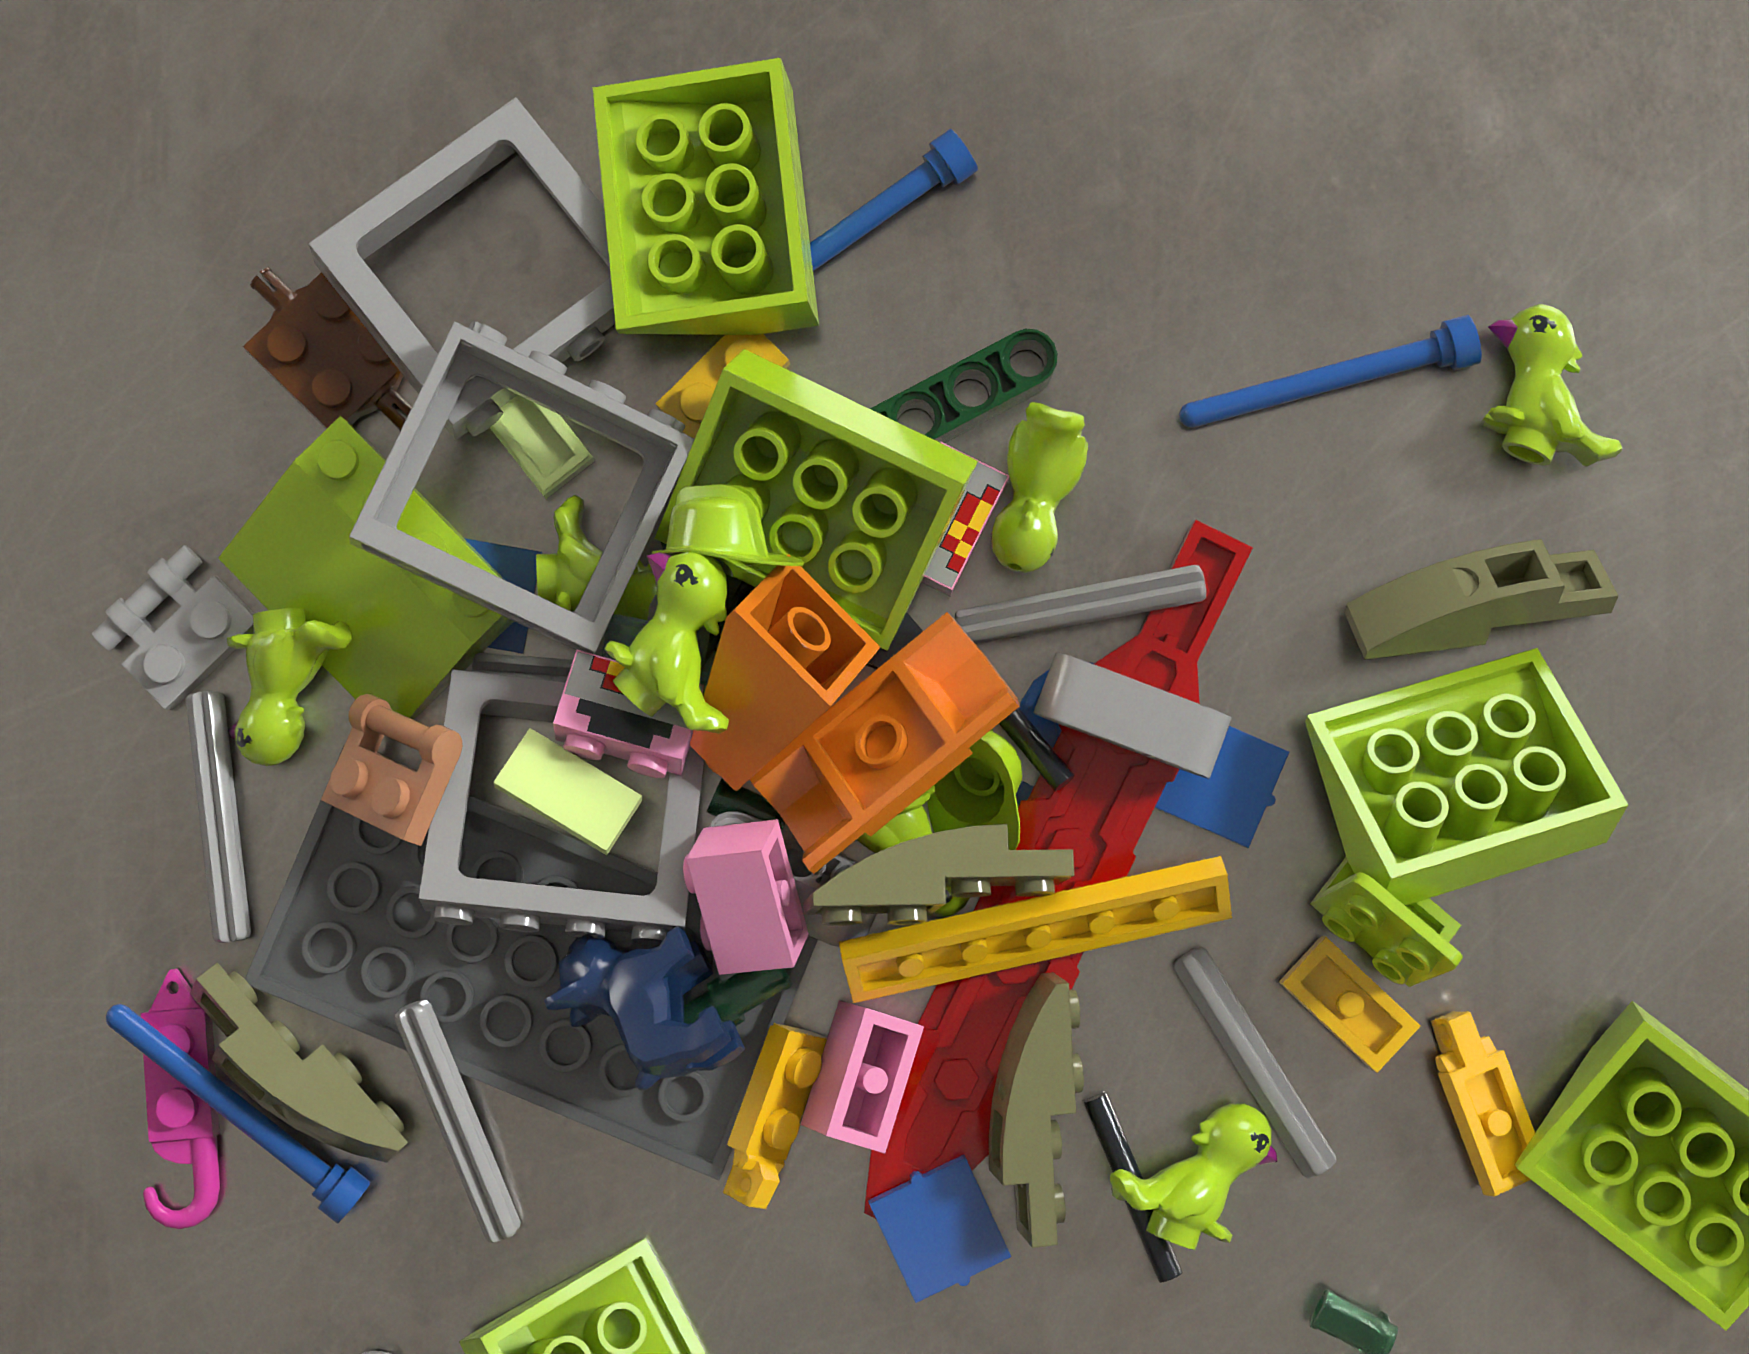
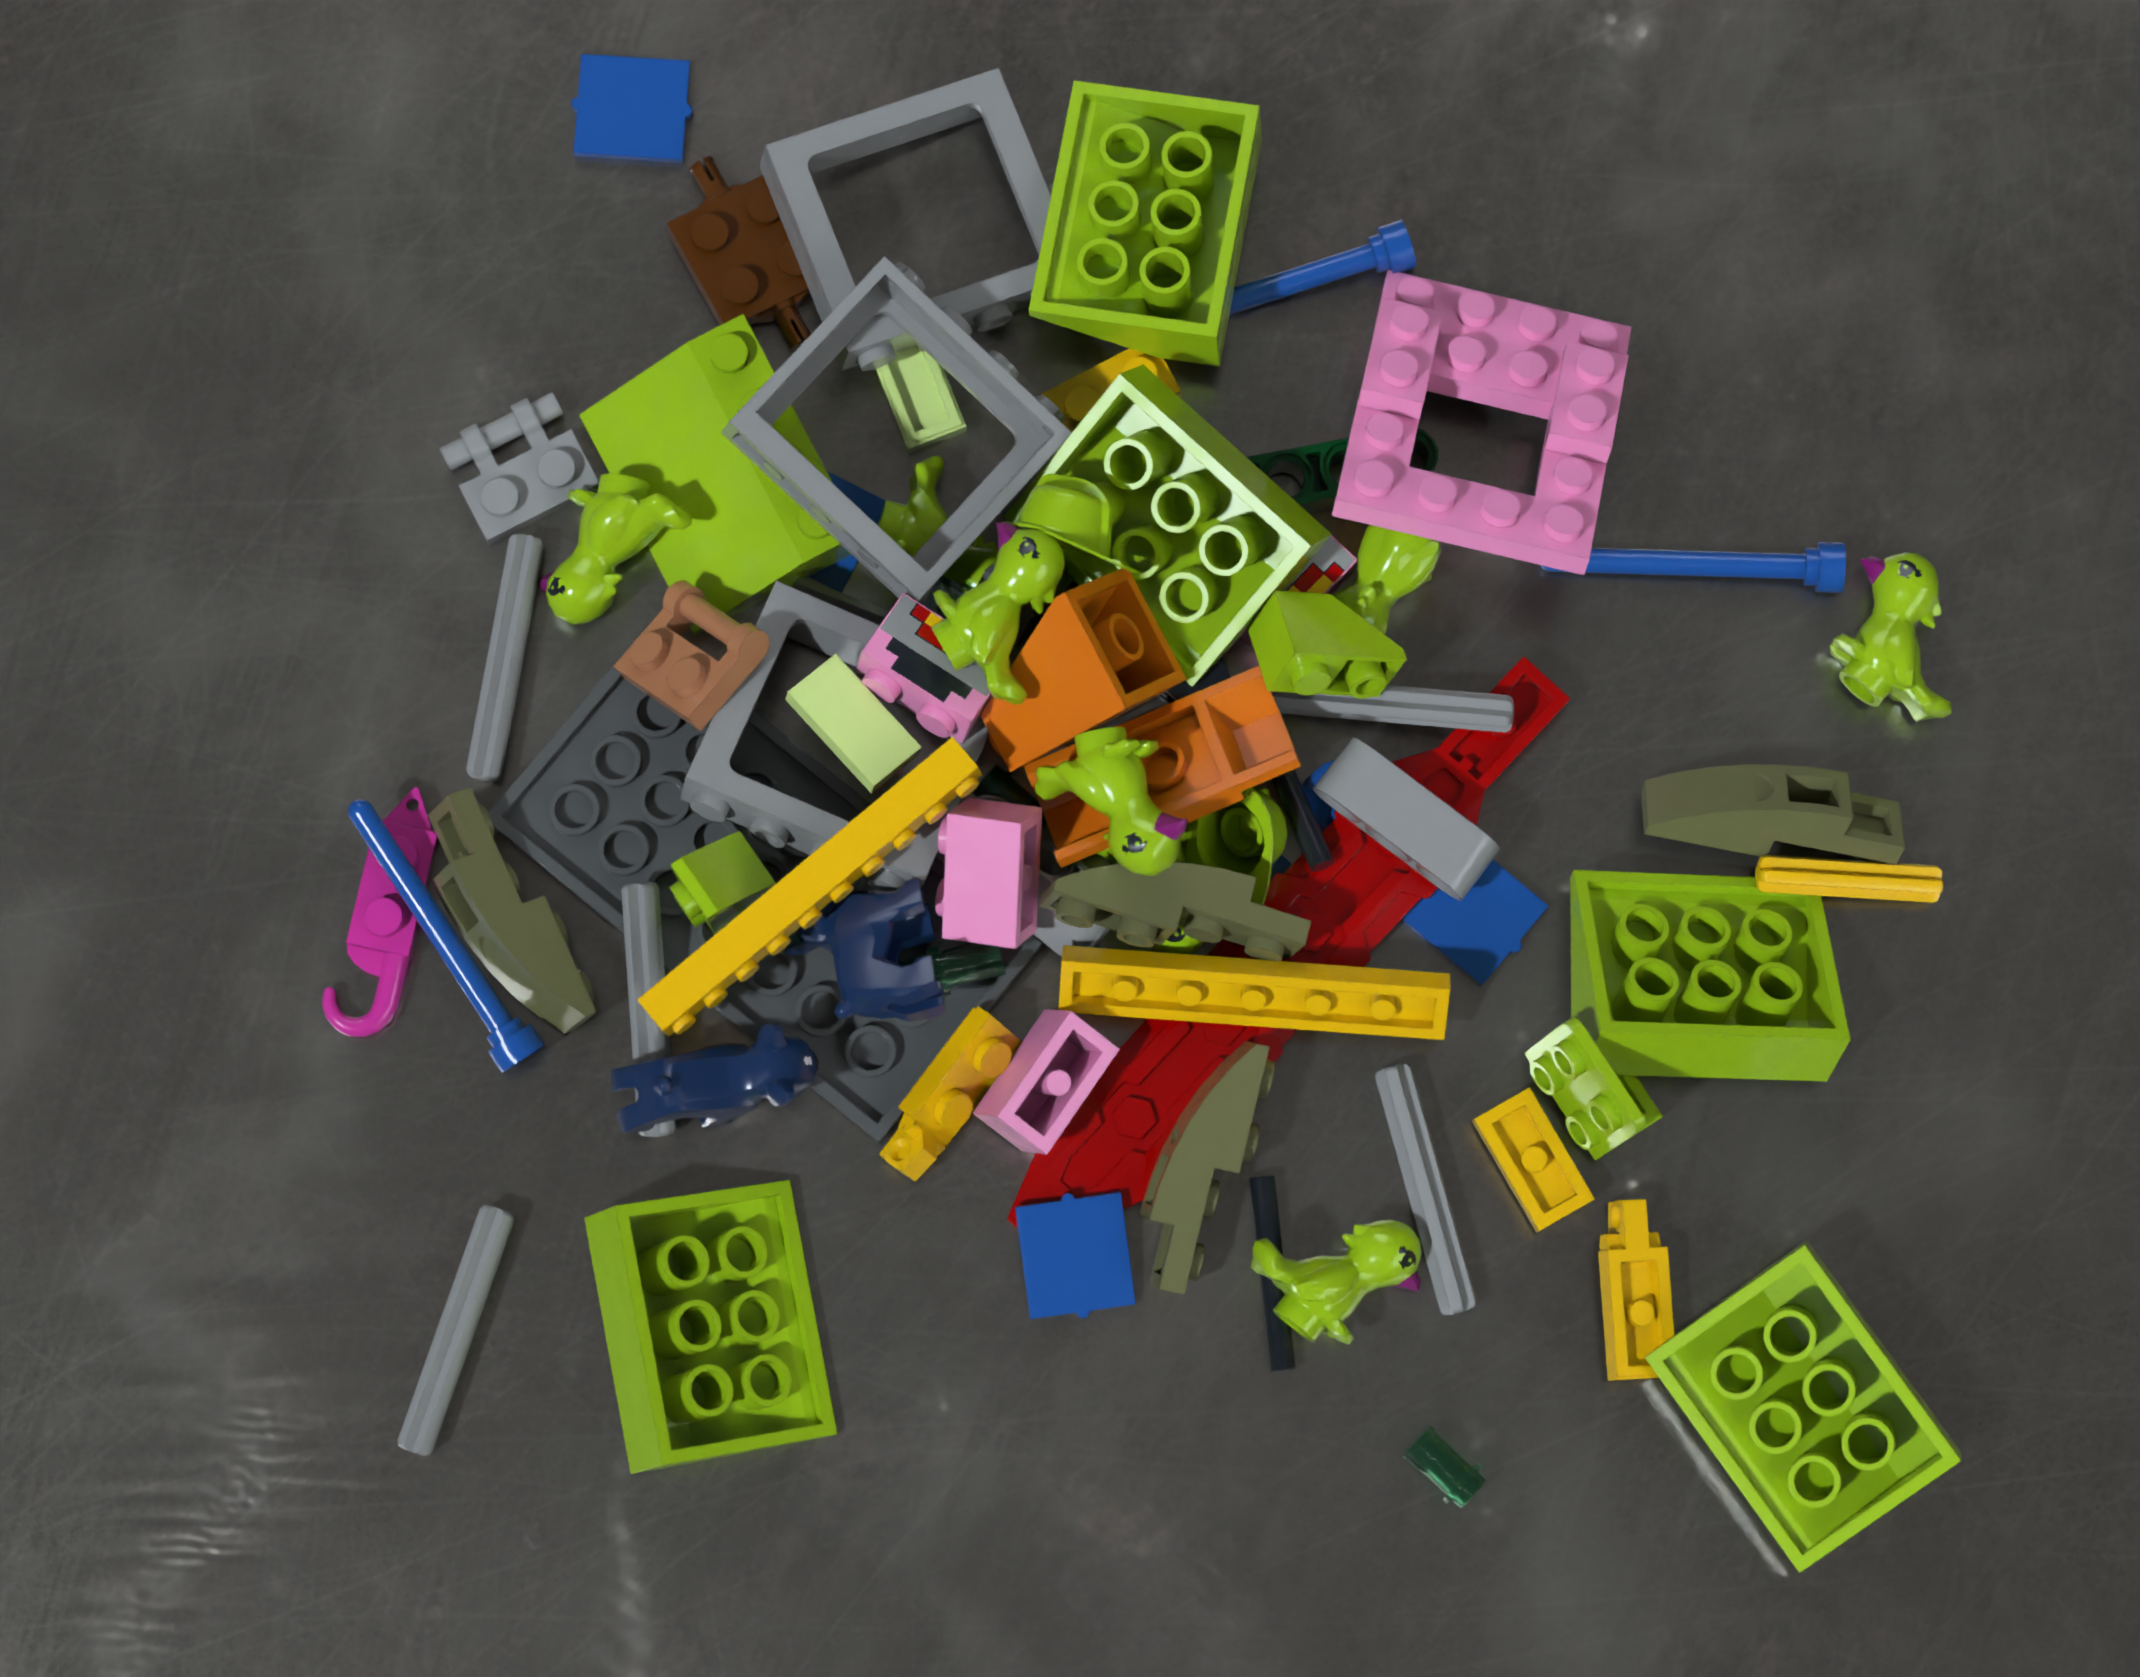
camera: 10 degrees right, 5 degrees down
none -> blue piece [571,54,693,163]
none -> dark blue animal [610,1023,819,1133]
none -> yellow piece [637,737,982,1036]
none -> lime slope [669,830,776,935]
none -> lime animal [1035,727,1188,876]
none -> lime slope [1248,590,1407,699]
none -> bright pink piece [1331,270,1632,575]
none -> yellow axle [1755,855,1943,903]

